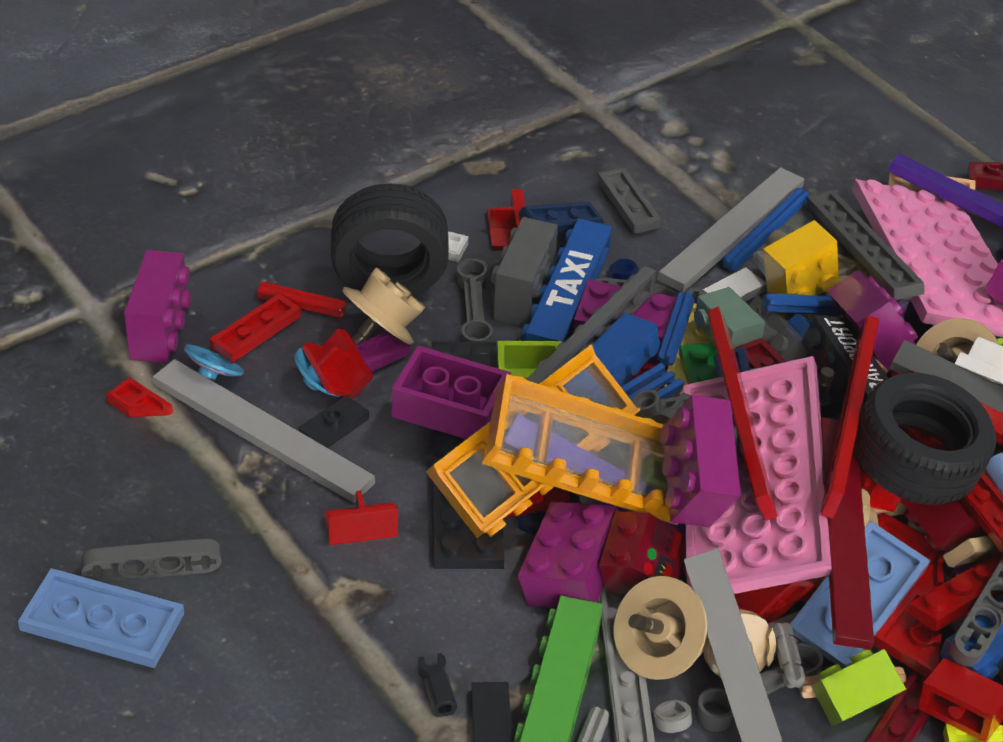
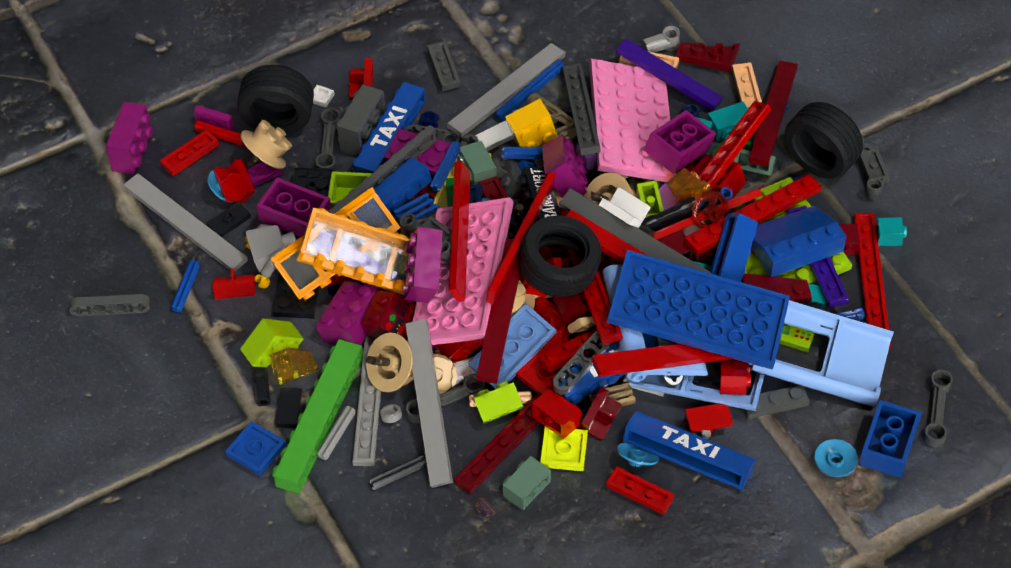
camera: 10 degrees right, 10 degrees up
medium blue plate [18,568,184,669] -> none
red tile [106,377,173,417] -> none
dark azure dish [184,344,244,380] -> none
dark blue tile [518,202,604,233] -> none
light grey axle [773,622,805,688] -> none
none -> blue axle [171,260,200,313]
none -> magenta plate [194,105,234,131]
none -> lime brick [240,318,304,368]
none -> light grey torso [245,224,296,289]
none -> clear yellow slope [269,347,319,385]
none -> light grey piece [642,26,680,53]

